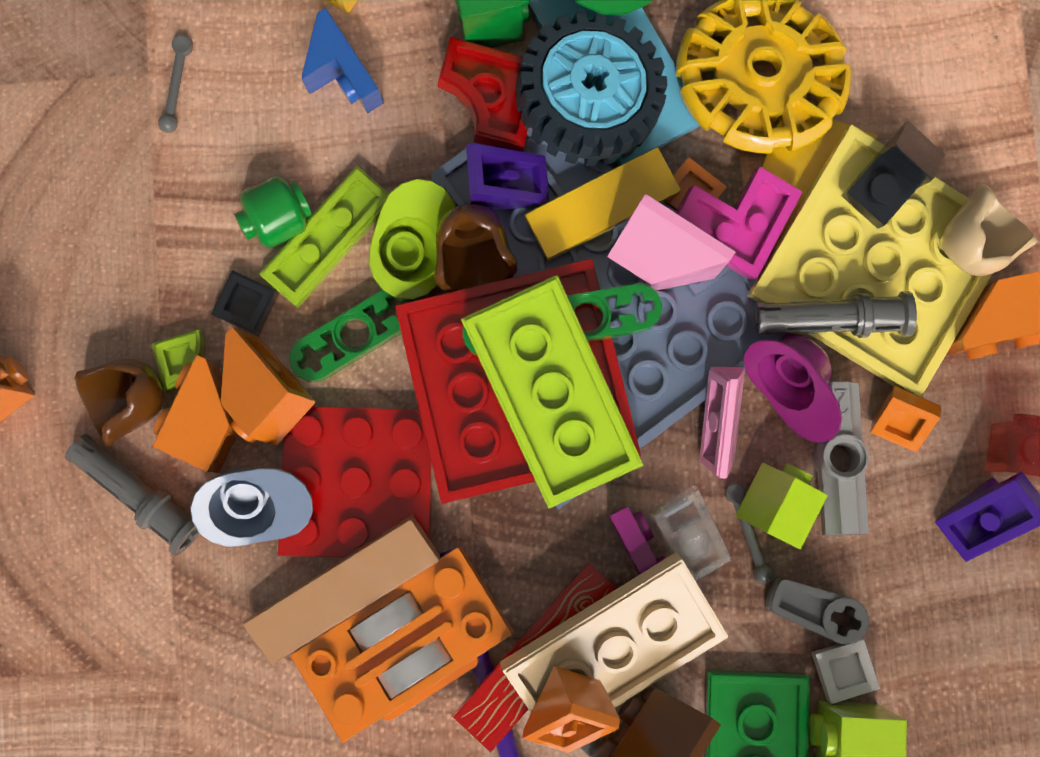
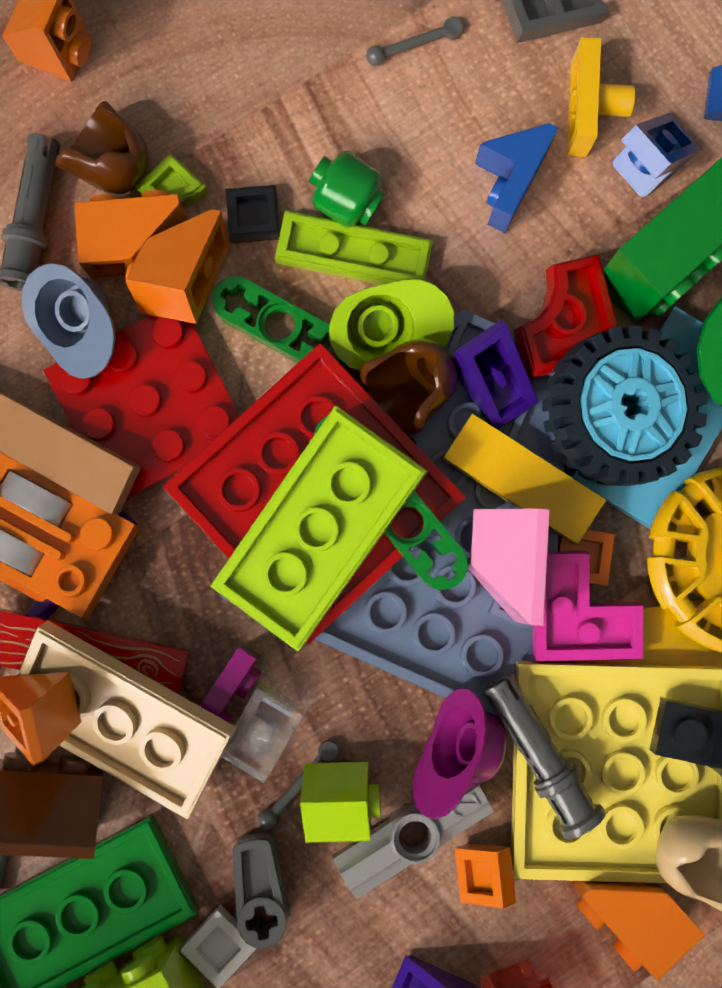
camera: 55 degrees right, 0 degrees up
bright pink slope [699,367,745,478] -> none

